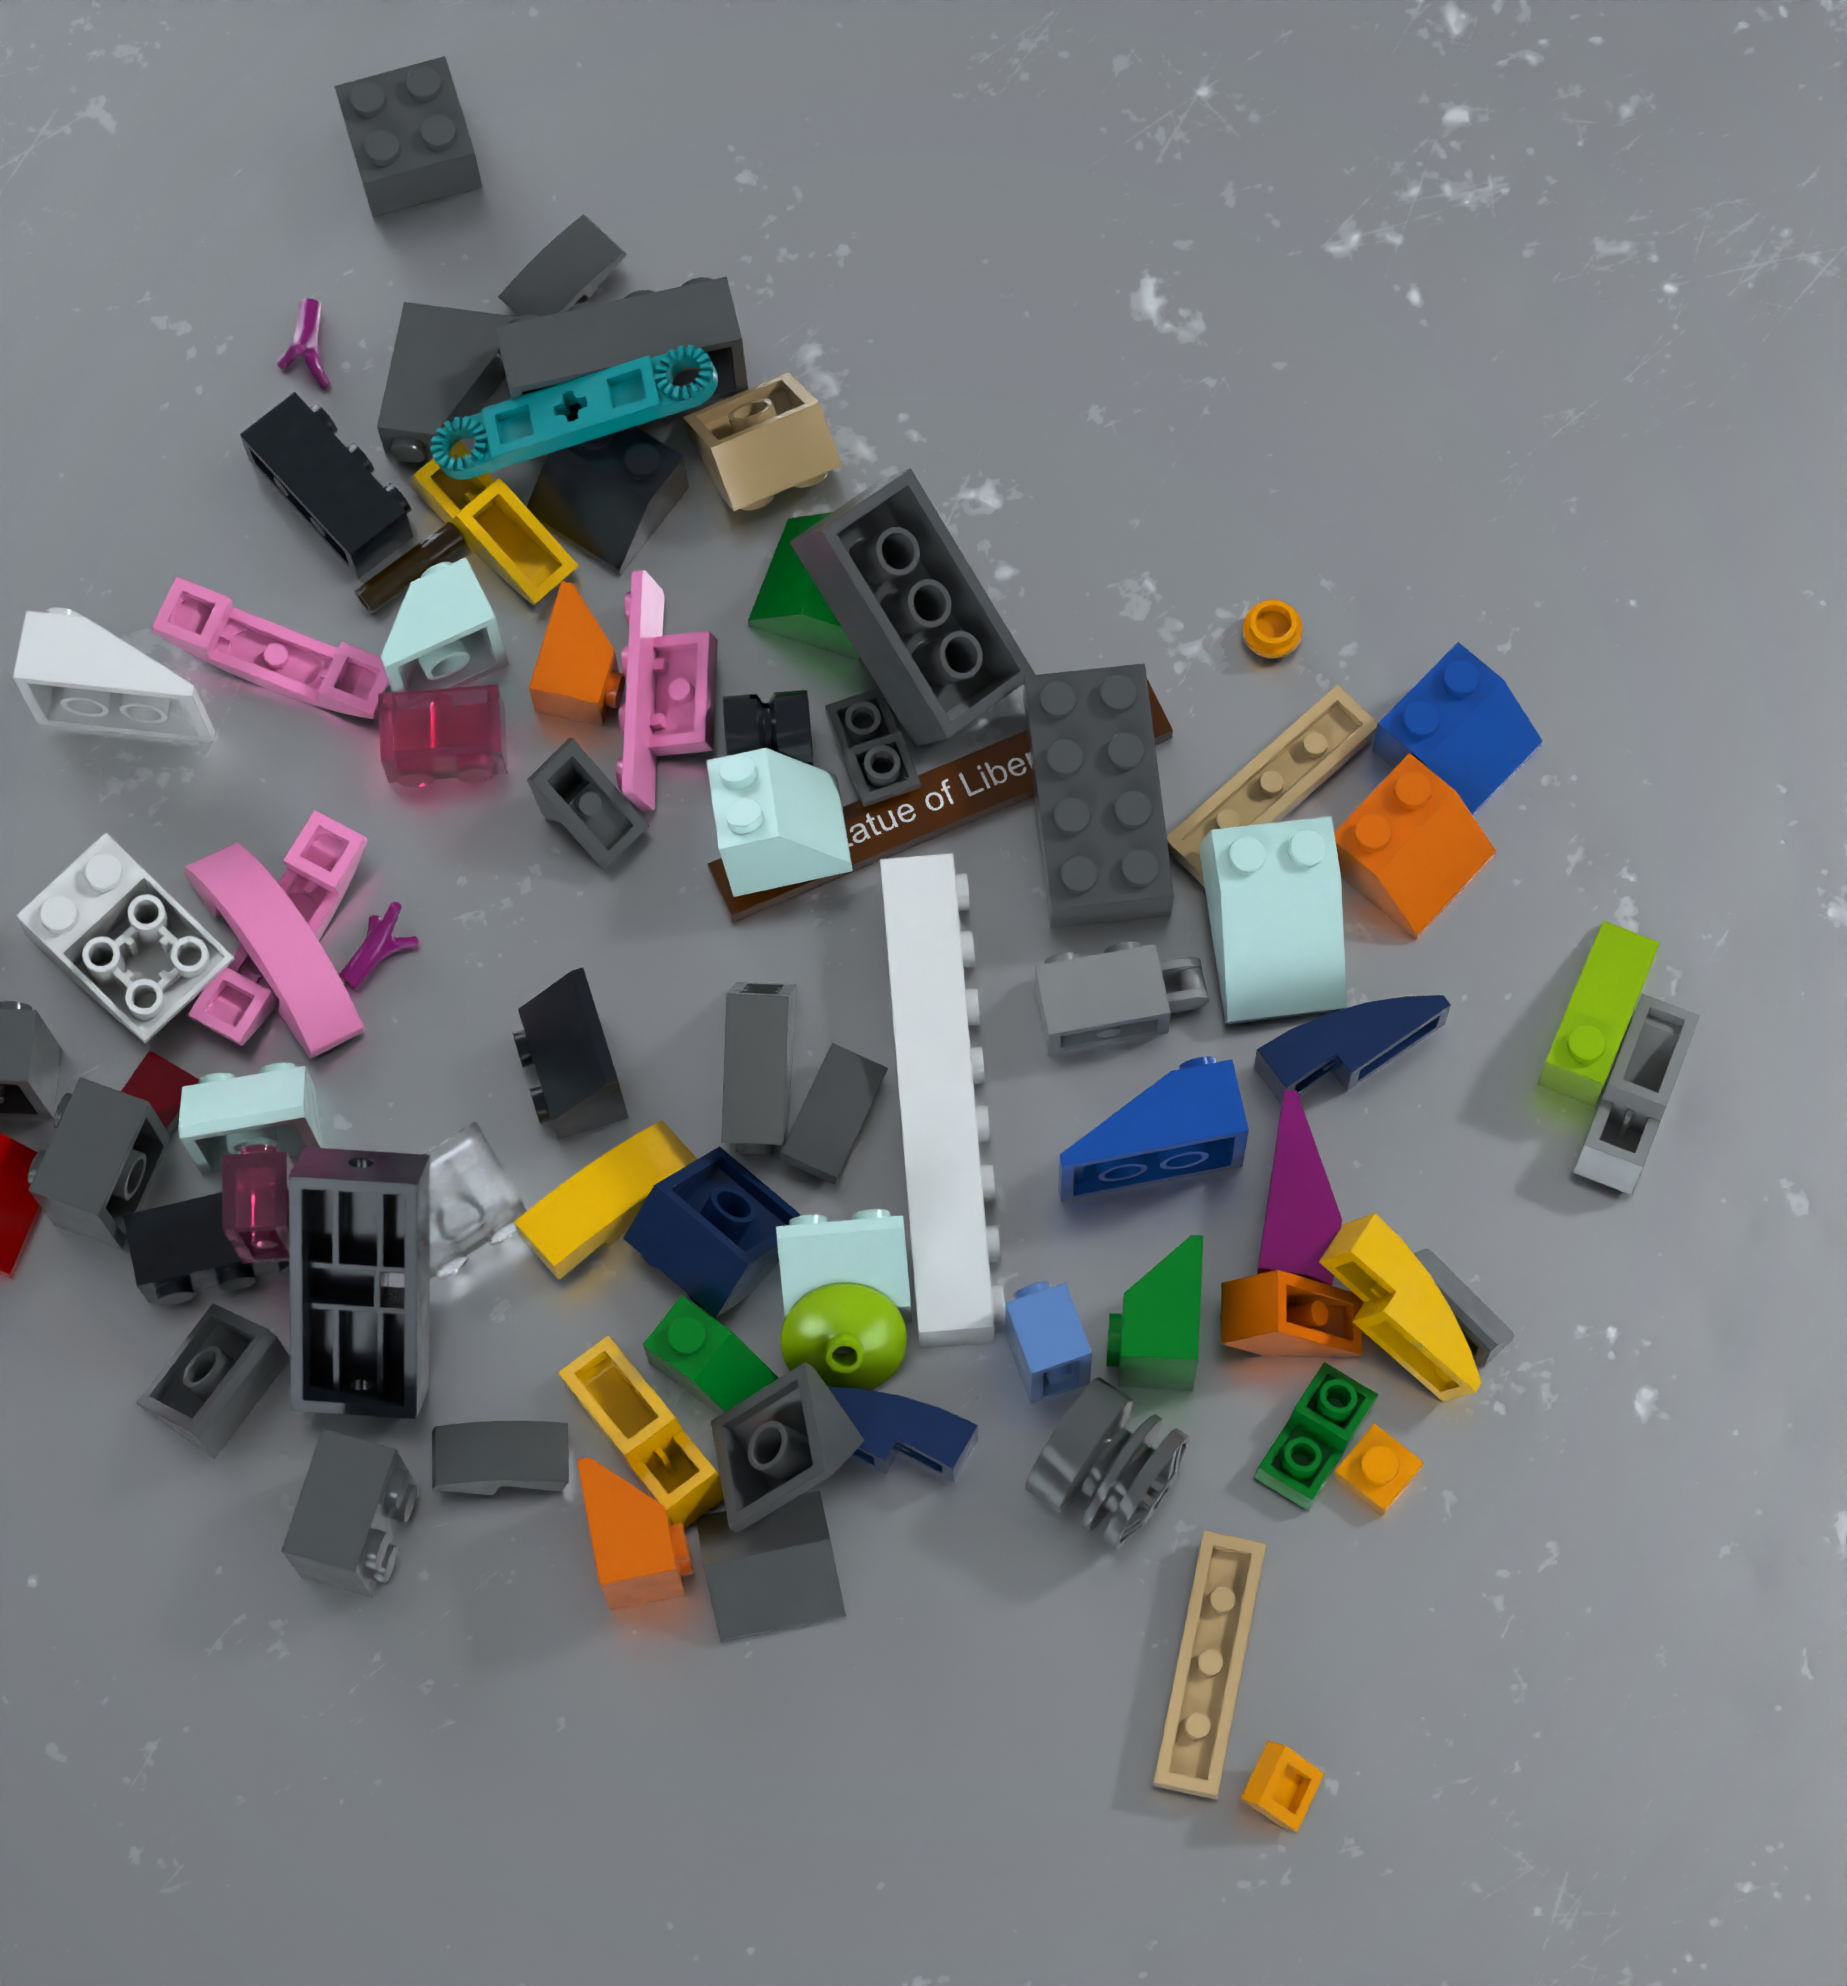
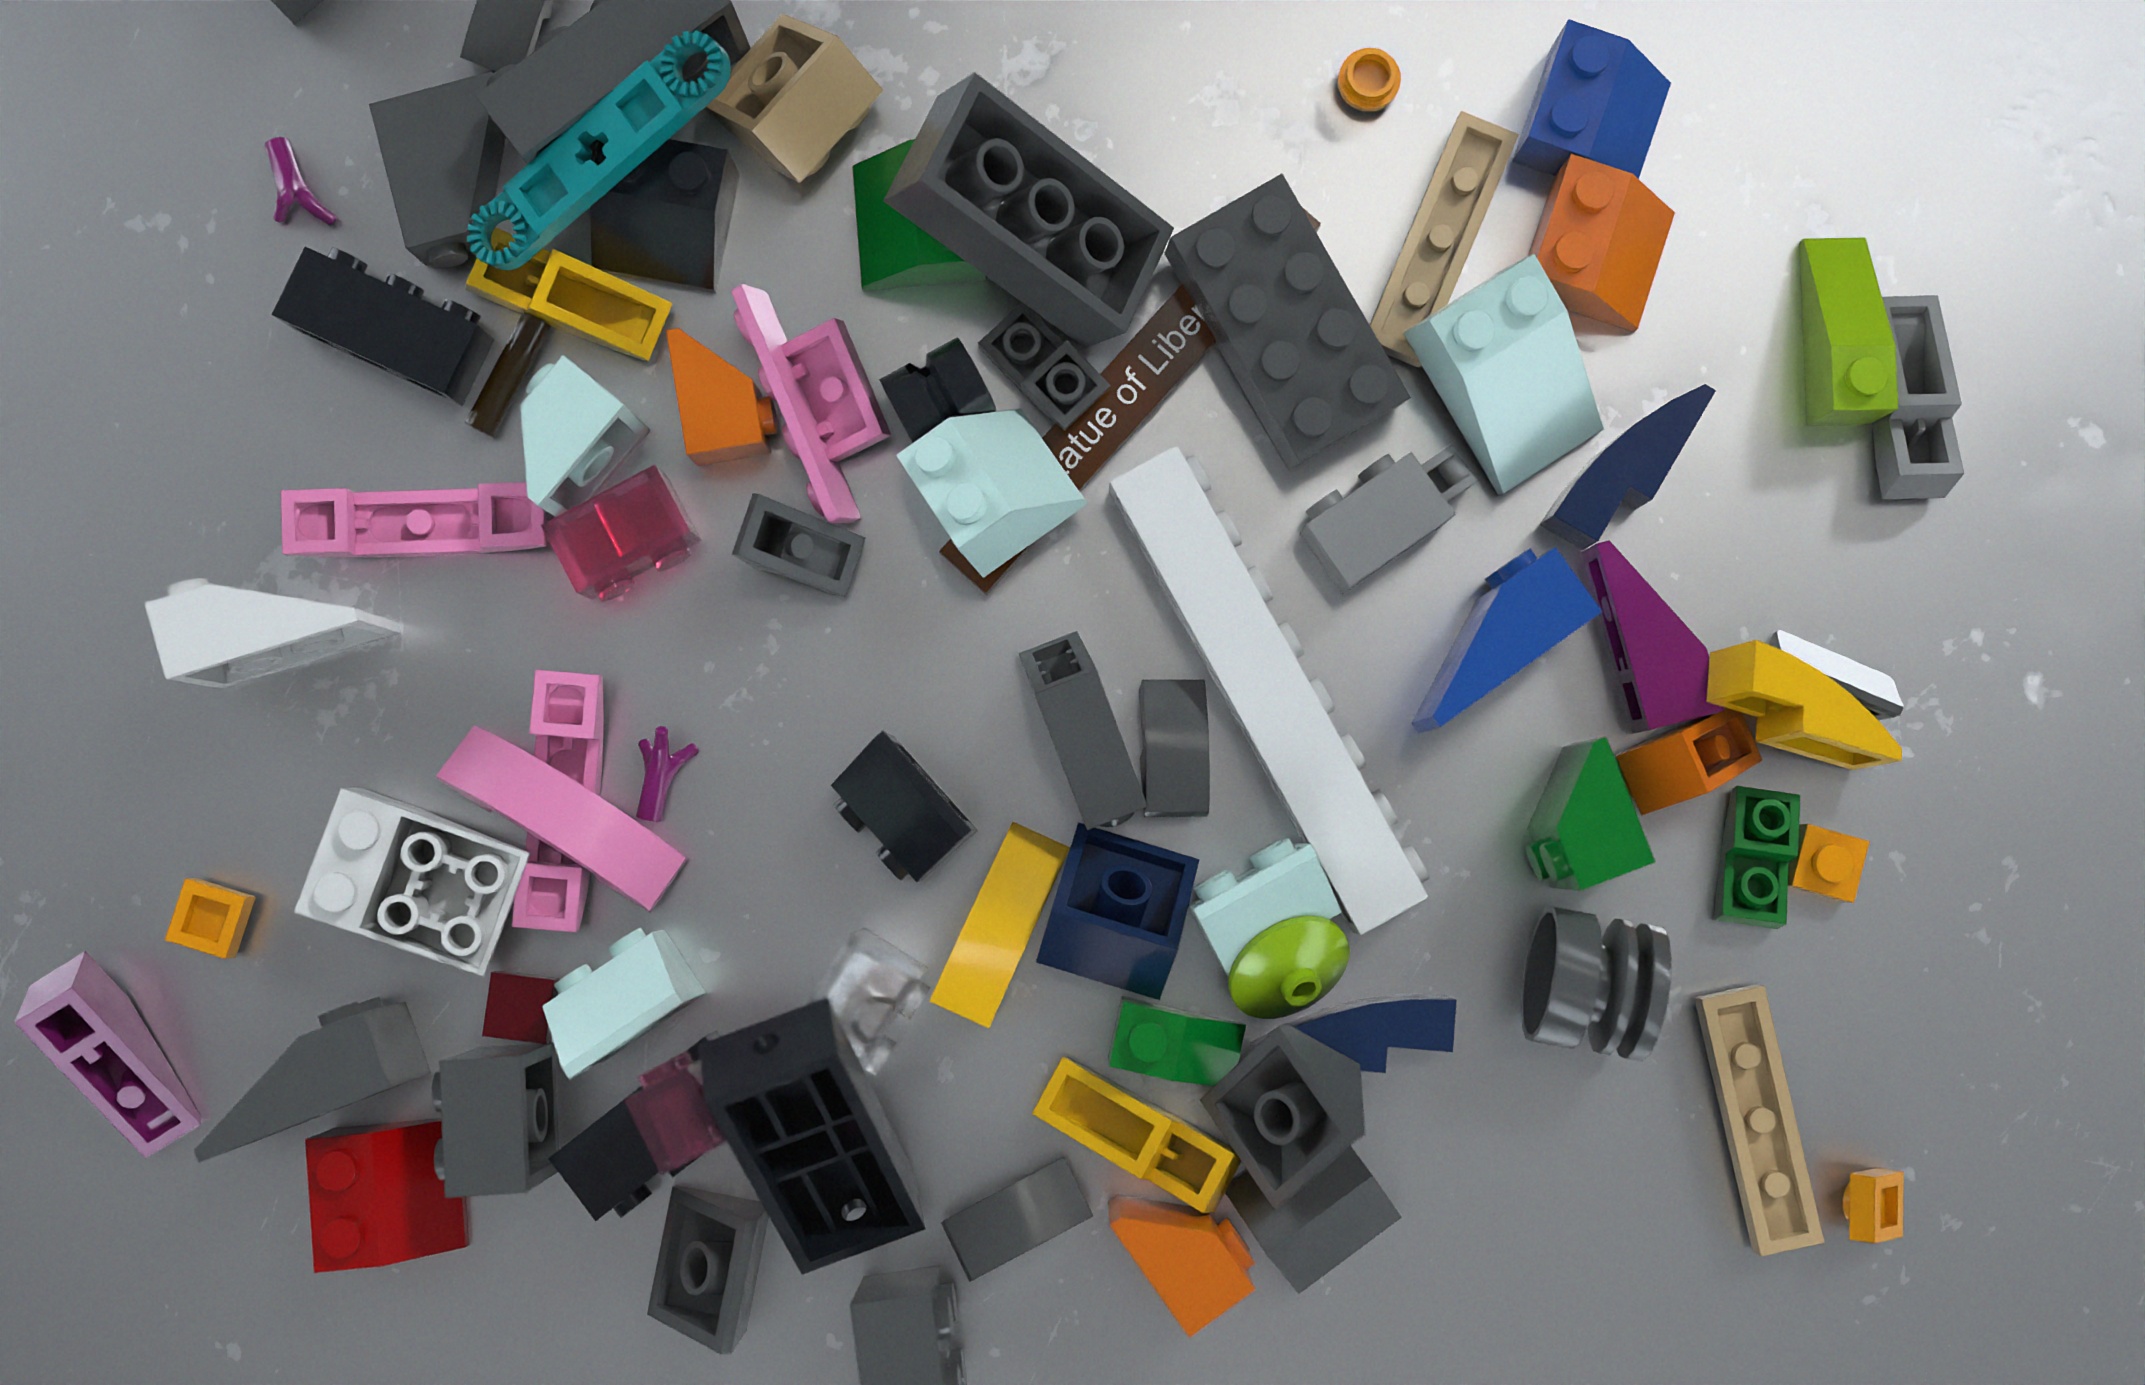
camera: 25 degrees left, 15 degrees up
medium blue brick [1005,1281,1092,1404] -> none

